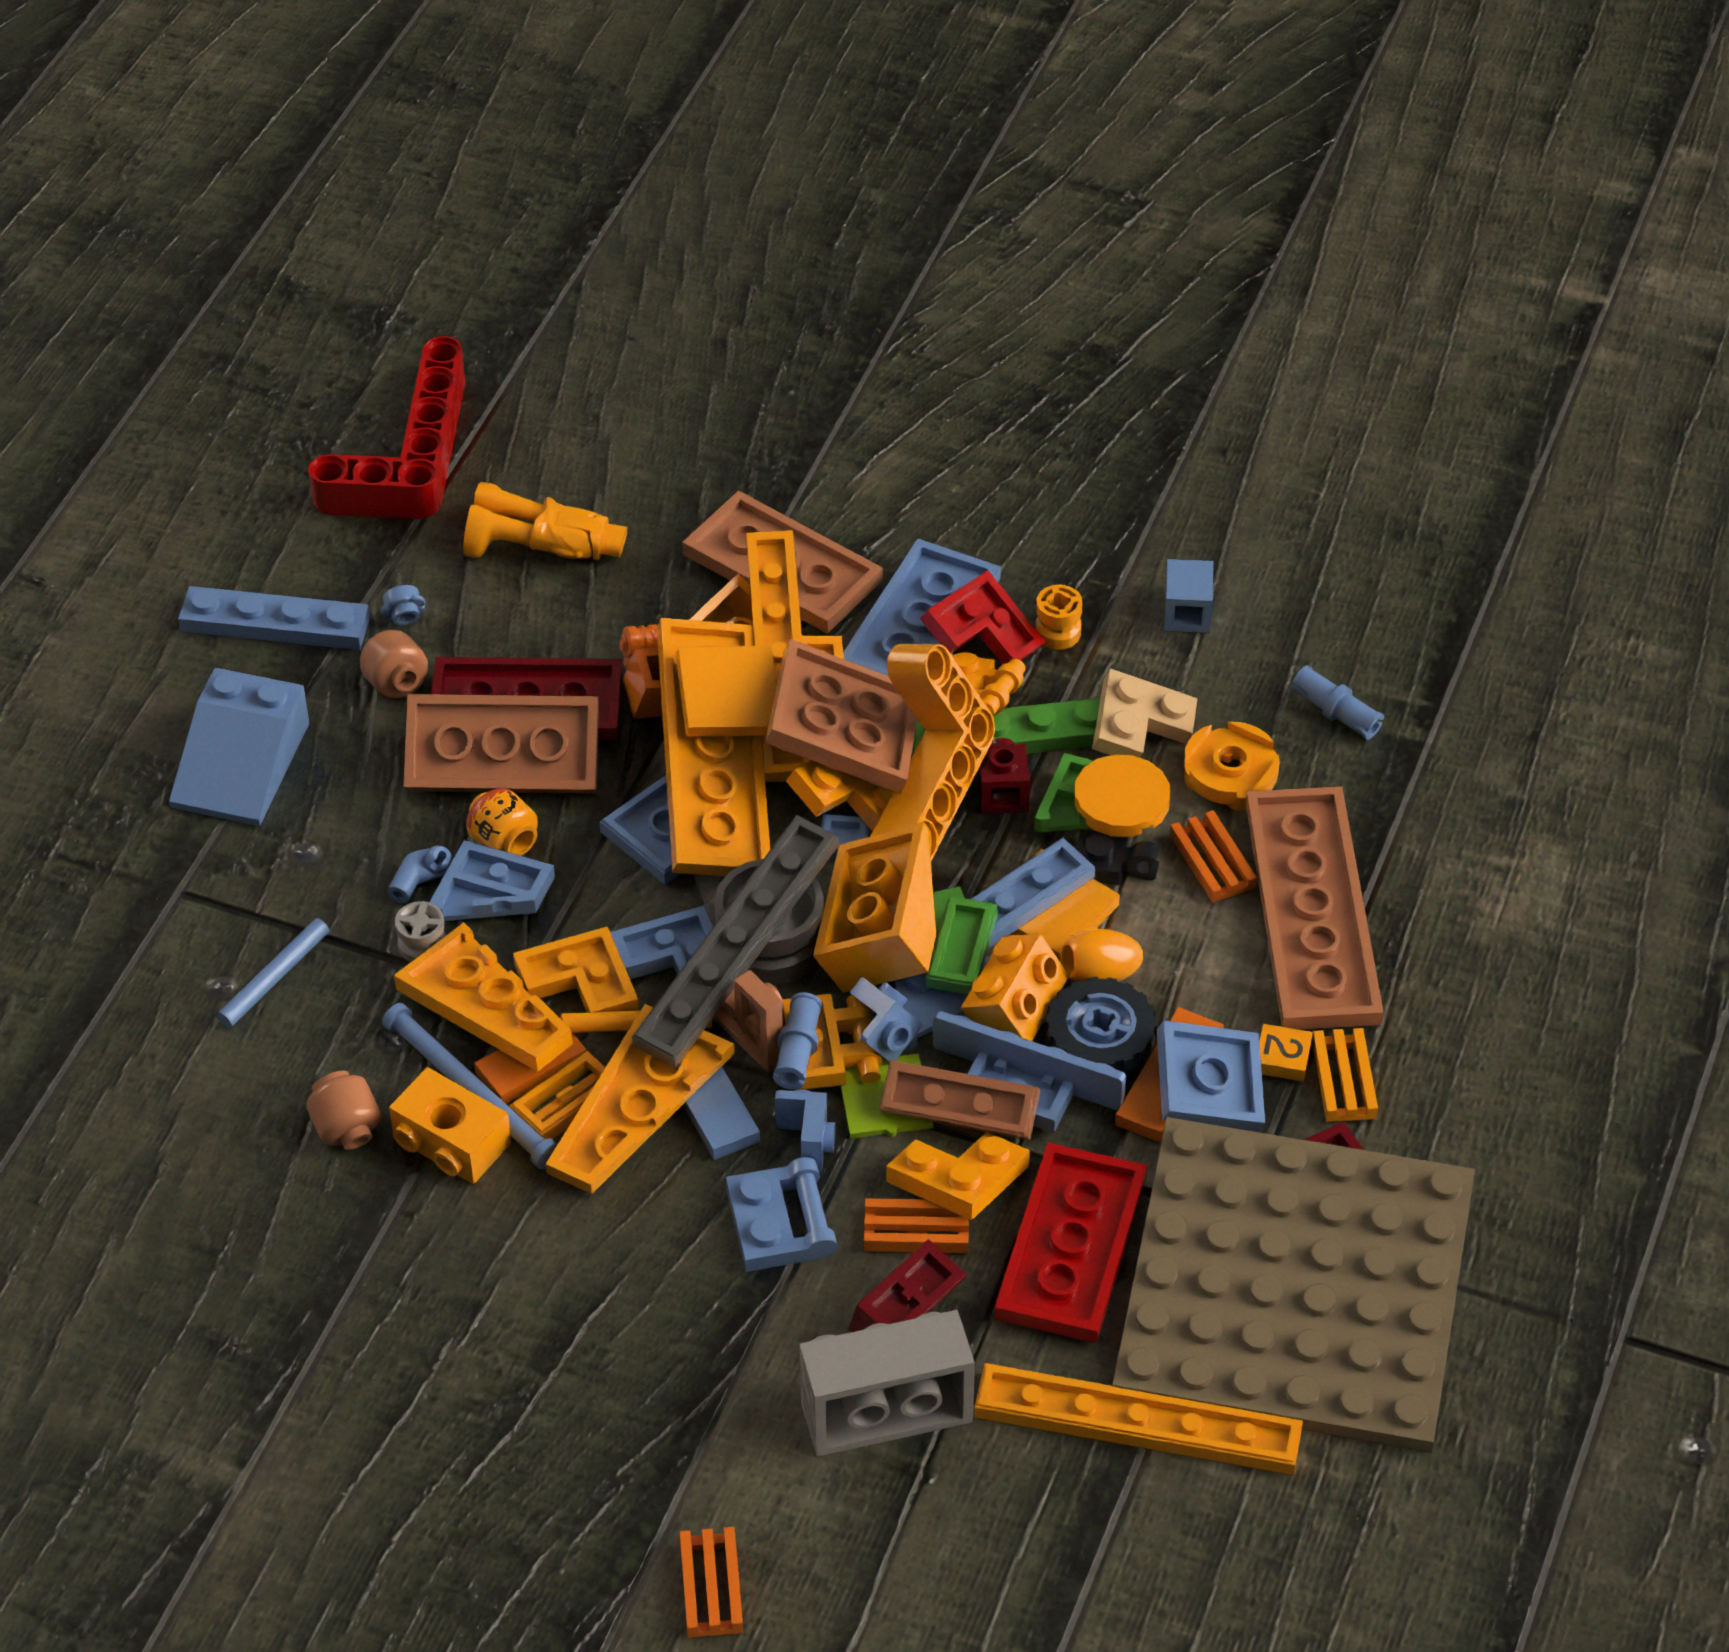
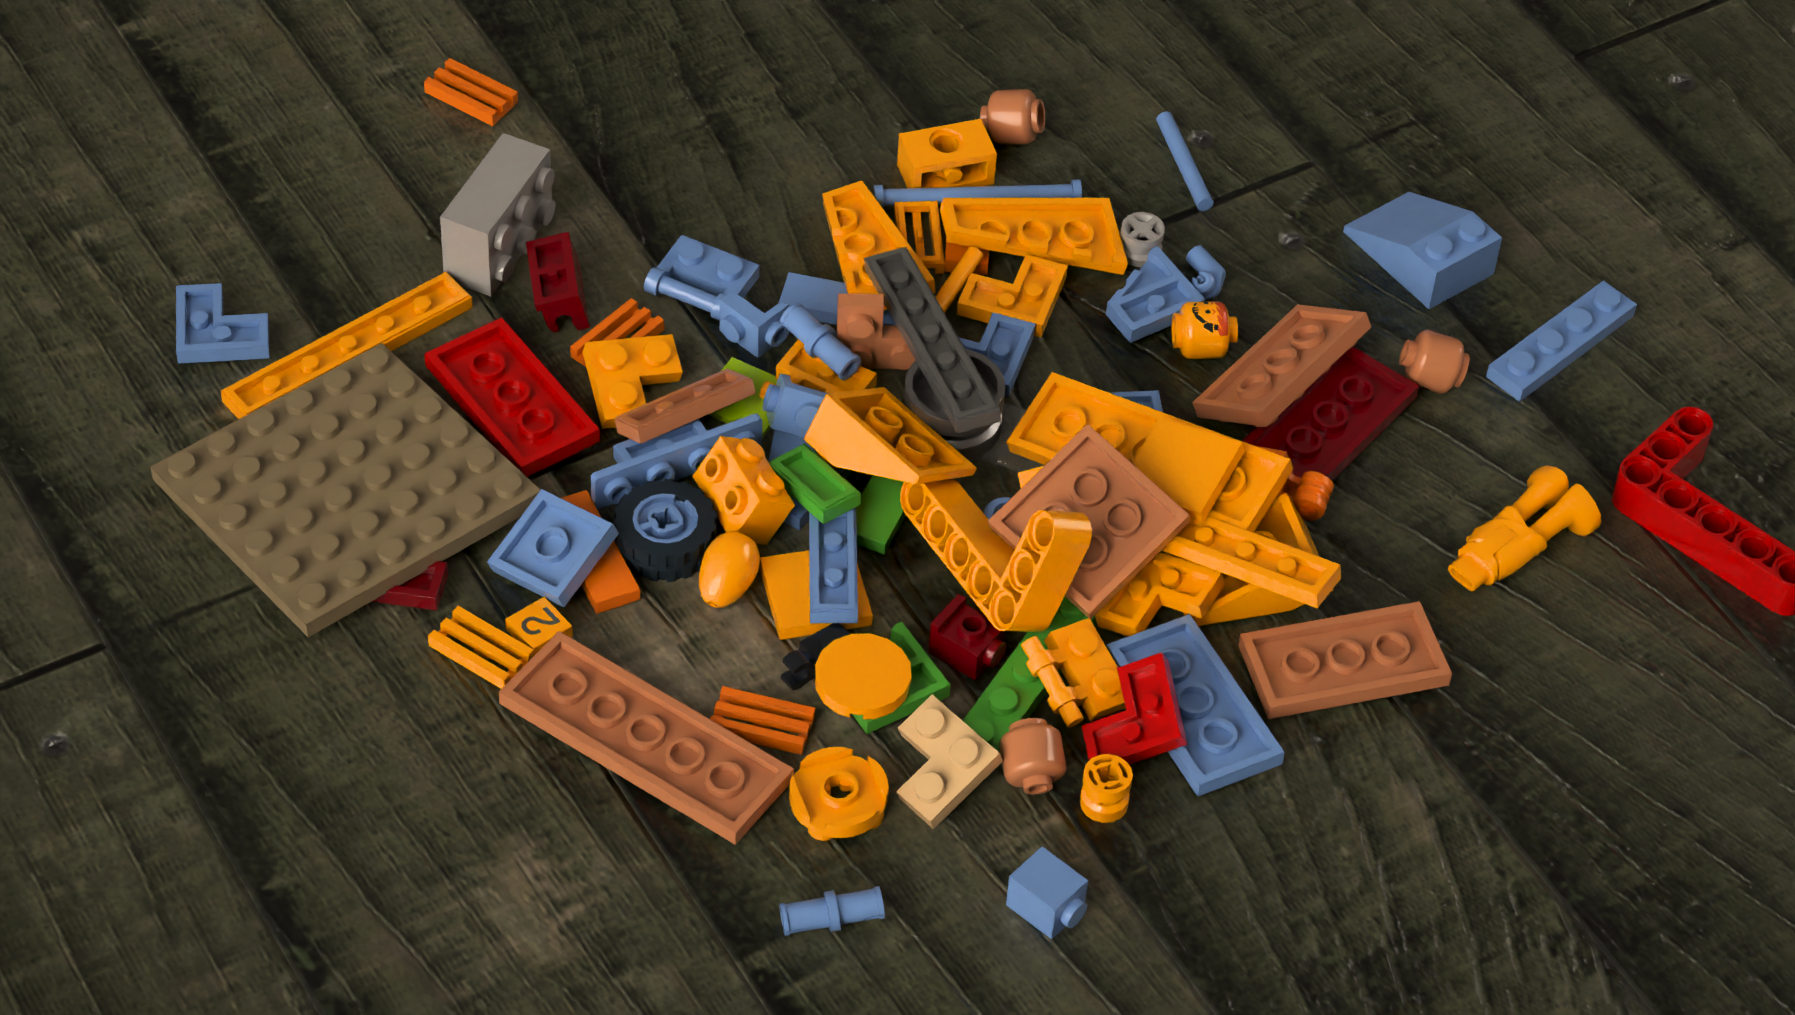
camera: 125 degrees right, 0 degrees up
medium blue plate [381,585,426,625] -> none
none -> medium blue plate [176,283,270,364]
none -> nougat head [999,718,1067,795]

